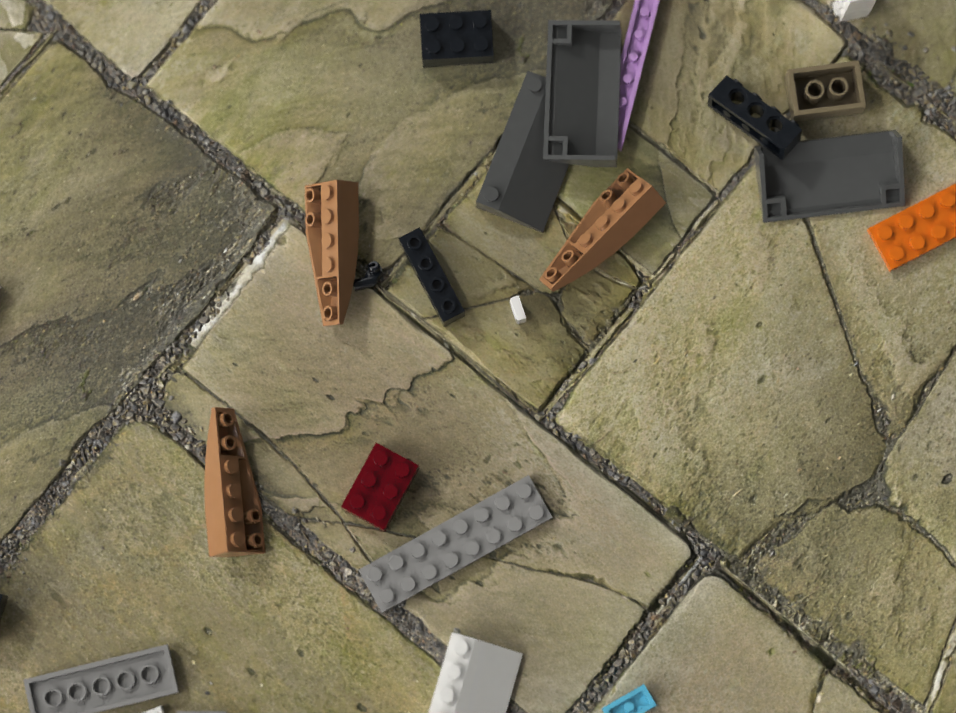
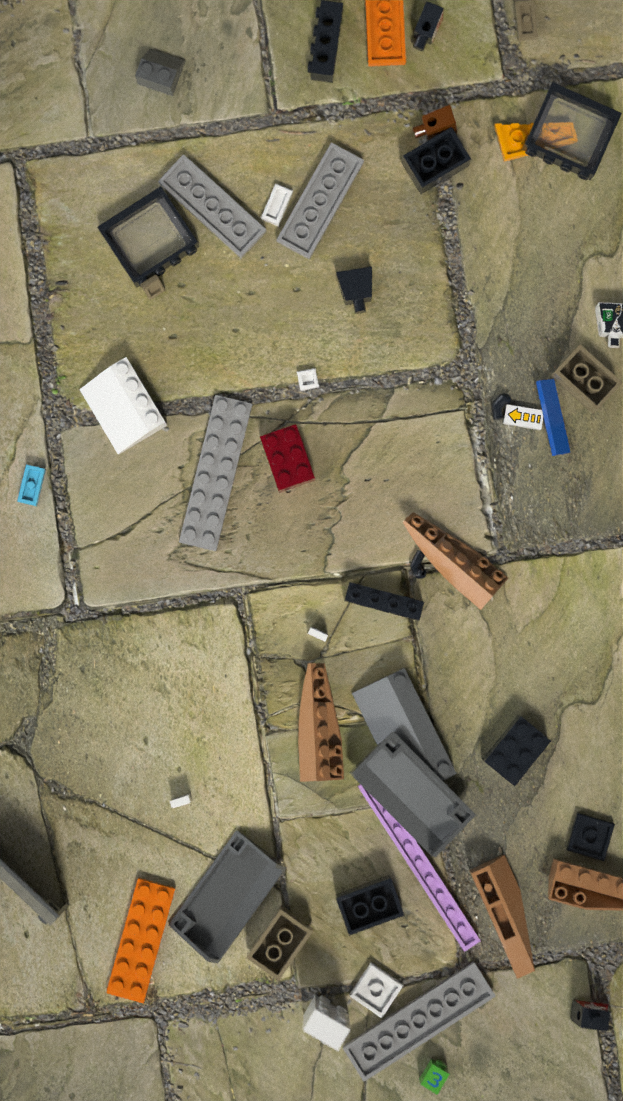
camera: 135 degrees right, 5 degrees up
medium nougat wedge [204,407,266,557] -> none
black brick [707,75,802,160] -> none
none -> white tile [170,794,192,808]
none -> white tile [297,368,319,391]
none -> black brick [335,875,405,936]
none -> black torso [336,266,372,314]
none -> black arm [492,393,511,420]
none -> white tile [503,404,543,430]
none -> blue tile [536,379,571,456]
none -> dark tan brick [551,344,623,414]

